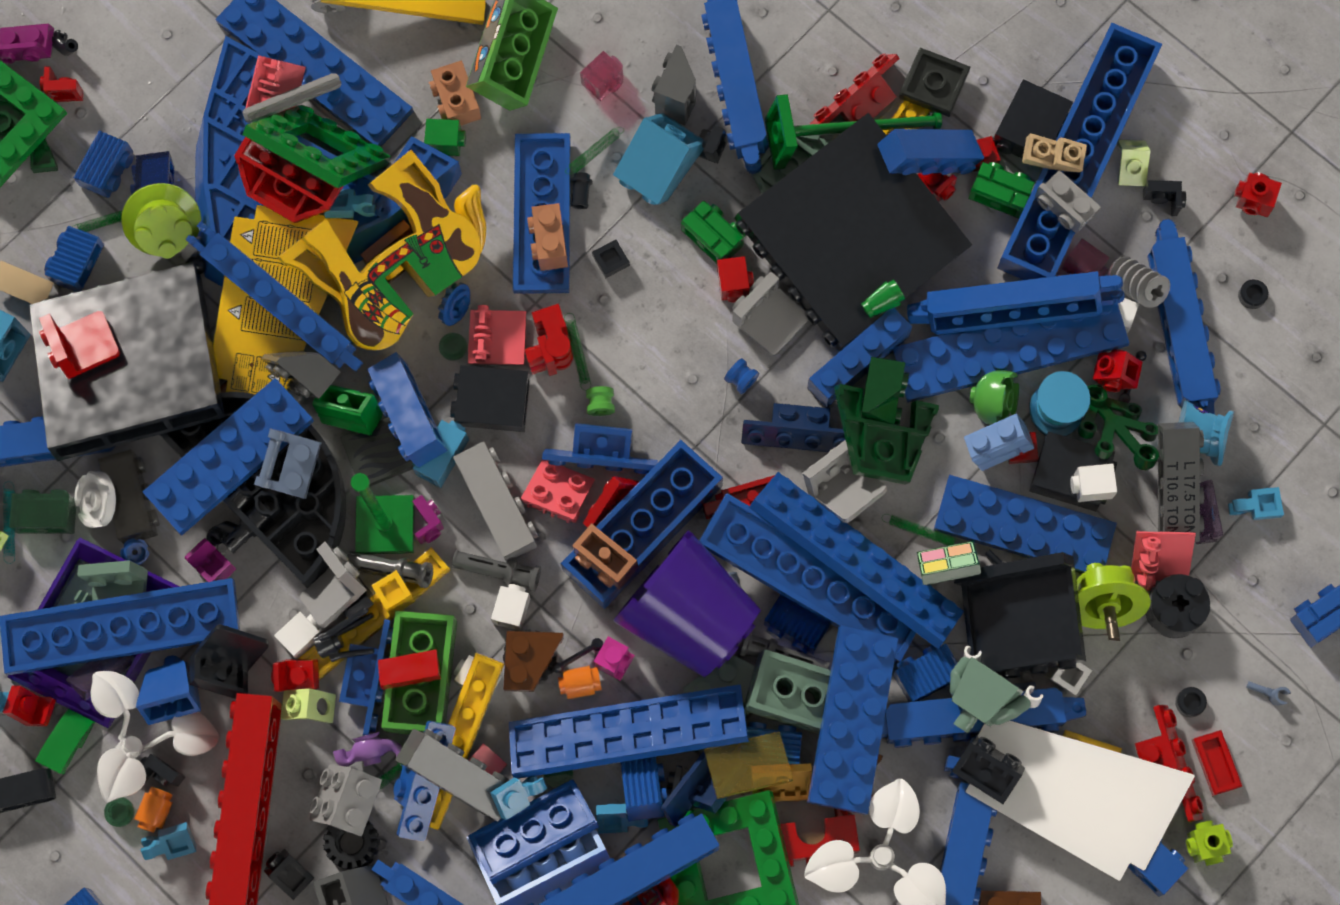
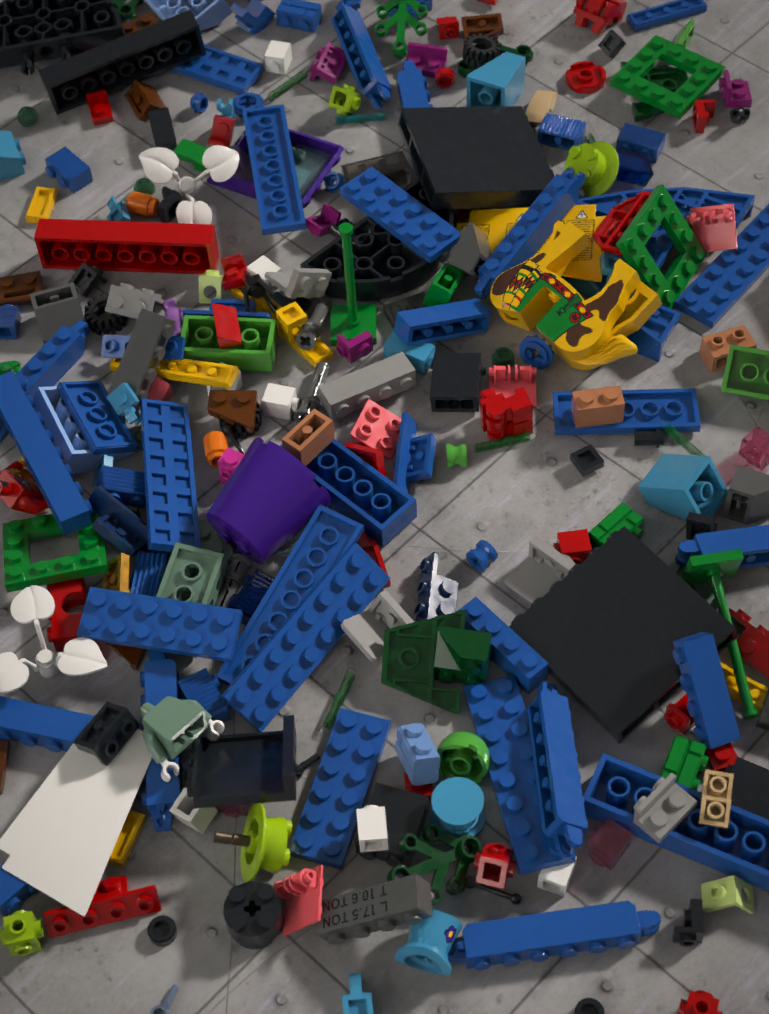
camera: 90 degrees right, 20 degrees down
clear green brick [9,489,77,534] -> none
bracket [39,311,120,379] -> none
white tile [74,471,116,528] -> none
sand green bracket [77,560,148,601] -> none
blue torso [136,655,201,725] -> none
black bracket [189,624,269,699] -> none
light grey axle [243,74,341,123] -> none
sand blue plate [254,428,322,499] -> none
green brick [424,119,466,156] -> none
clear yellow piece [704,731,793,799] -> none
green cone [861,280,905,318] -> none
tile [917,541,981,585] -> none
light grey piece [1108,256,1170,308] -> none
red tile [1192,730,1242,797] -> none
clear purple slope [1195,480,1223,544] -> none

